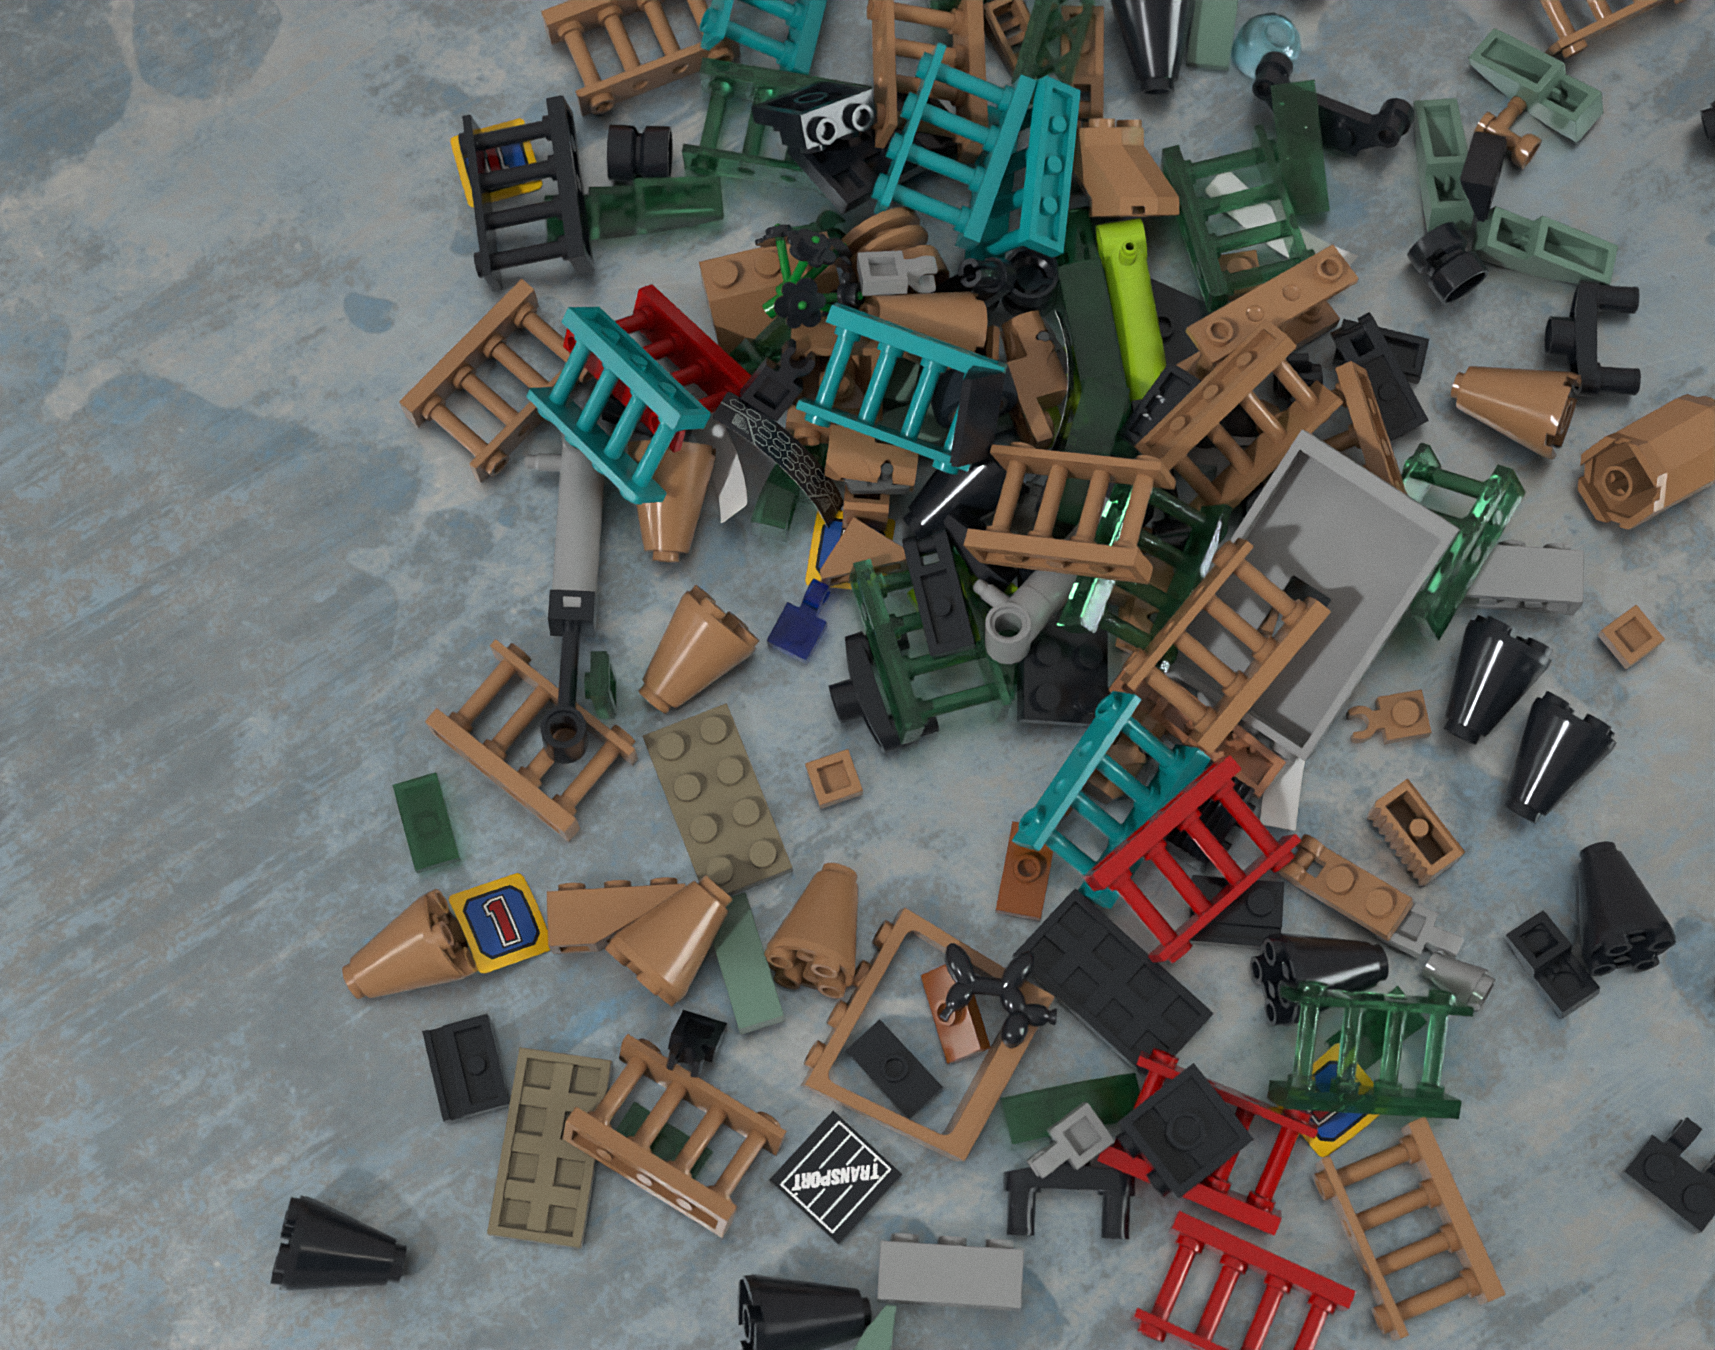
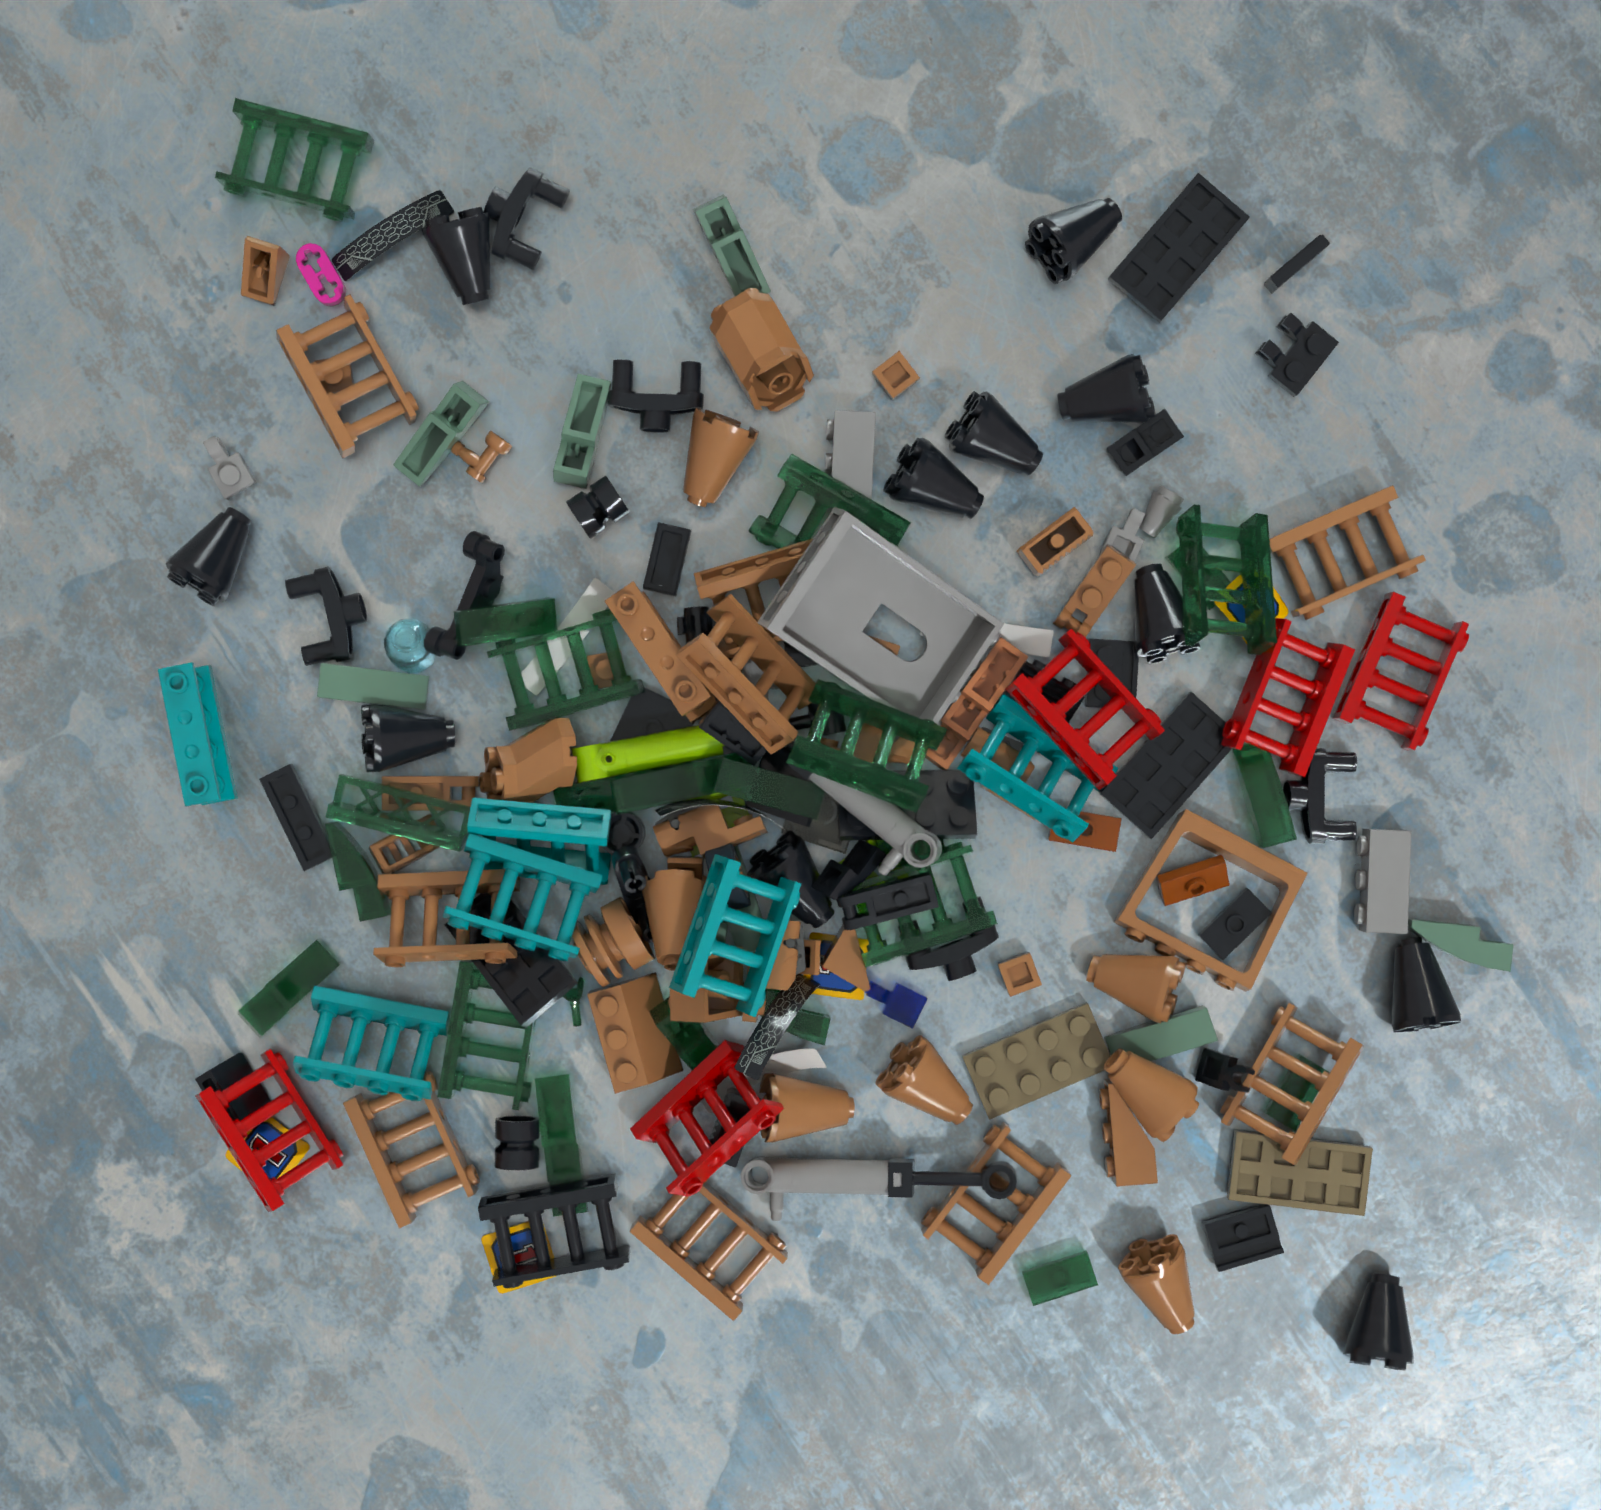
camera: 95 degrees left, 15 degrees up
sticker [448,873,550,974] -> none
teal fence [526,307,711,505] -> none
clear green plate [584,651,617,719] -> none
black plate [740,339,815,422] -> none
black plate [751,81,878,153] -> none
black plant [755,223,865,329] -> none
black tile [769,1110,902,1245] -> none
light grey plate [857,250,938,296] -> none
black piece [940,943,1057,1049] -> none
black slope [950,365,1005,467] -> none
medium nougat fence [963,442,1176,584] -> none
light grey plate [1026,1102,1115,1178] -> none
black plate [1116,1063,1254,1200] -> none
medium nougat fence [1120,537,1331,754] -> none
black plate [1330,312,1429,441] -> none
medium nougat plate [1346,689,1432,745] -> none
sand green slope [1413,98,1474,232] -> none
black slope [1460,132,1507,222] -> none

